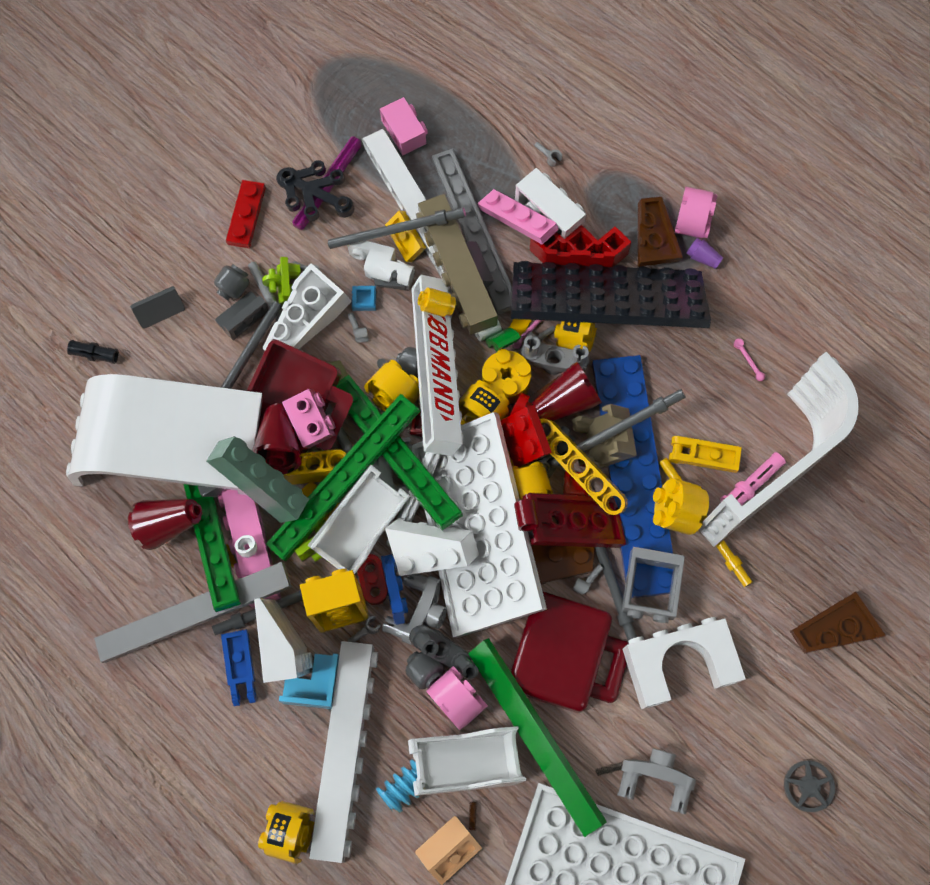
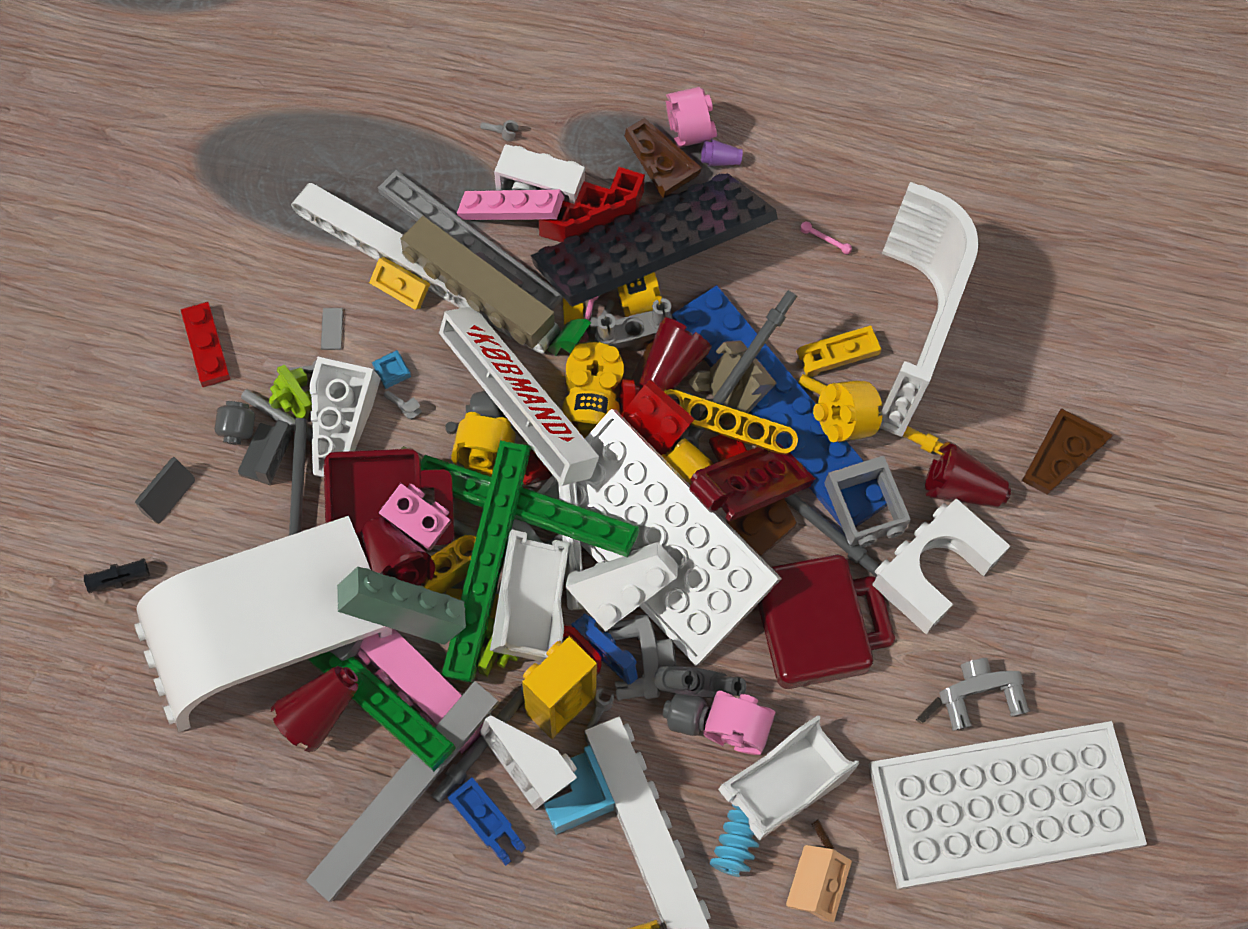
camera: 35 degrees left, 5 degrees down
white hinge [235,535,257,558] -> none
black plant [276,160,355,221] -> none
magenta axle [292,136,362,230] -> none
dark grey bar [328,207,466,249] -> none
white plate [347,241,415,290] -> none
bright pink brick [380,97,428,156] -> none
yellow brick [418,287,456,317] -> none
green tile [468,638,607,837] -> none
light grey hand [573,564,604,594] -> none
bright pink pin [720,452,786,506] -> none
dark grey wheel [784,761,835,812] -> none
none -> light grey window [321,308,343,350]
none -> dark red cone [925,441,1011,508]

